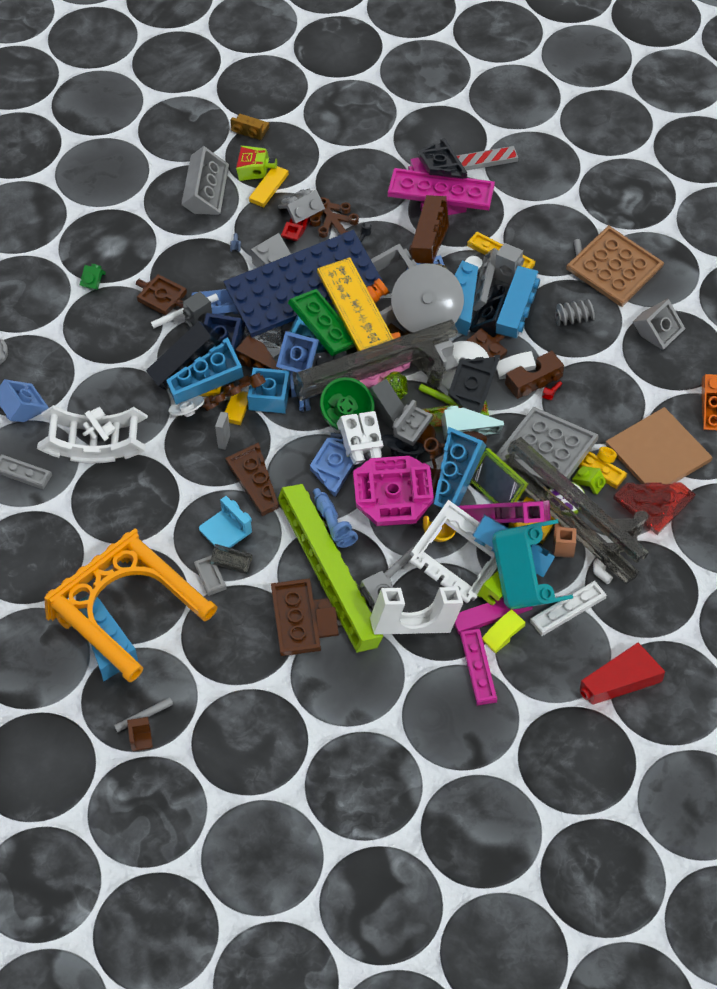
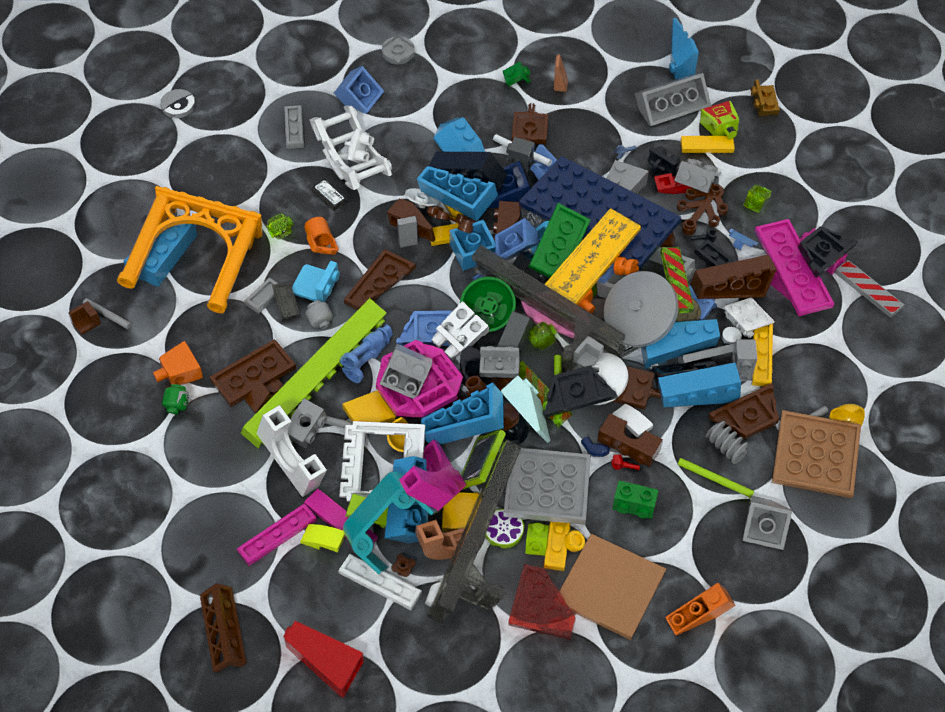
camera: 60 degrees right, 0 degrees up
none -> orange torso [153,341,203,385]
none -> green head [162,384,189,415]
none -> reddish brown fence [200,583,247,673]
none -> clear neon green head [266,213,294,240]
none -> orange piece [304,217,339,255]
none -> light grey head [305,300,333,329]
none -> tile [311,178,348,211]
none -> yellow tile [342,391,396,423]
none -> light grey slope [380,344,433,399]
none -> reddish brown slope [387,198,435,242]
none -> reddish brown plate [391,554,416,577]
none -> dark azure wedge [433,117,485,152]
none -> nougat slope [554,54,568,92]
none -> dark blue arm [581,437,610,457]
none -> green bracket [612,481,658,519]
none -> black hips [647,146,680,177]
none -> clear neon green tile [660,247,694,313]
none -> dark azure wedge [669,18,699,79]
none -> lime bar [677,458,755,498]
none -> black hinge [694,240,735,267]
none -> reddish brown wing [708,383,779,439]
none -> white hinge [723,298,775,338]
none -> medium blue piece [729,229,759,250]
none -> clear neon green bracket [744,184,772,213]
none -> yellow helmet [829,404,865,426]

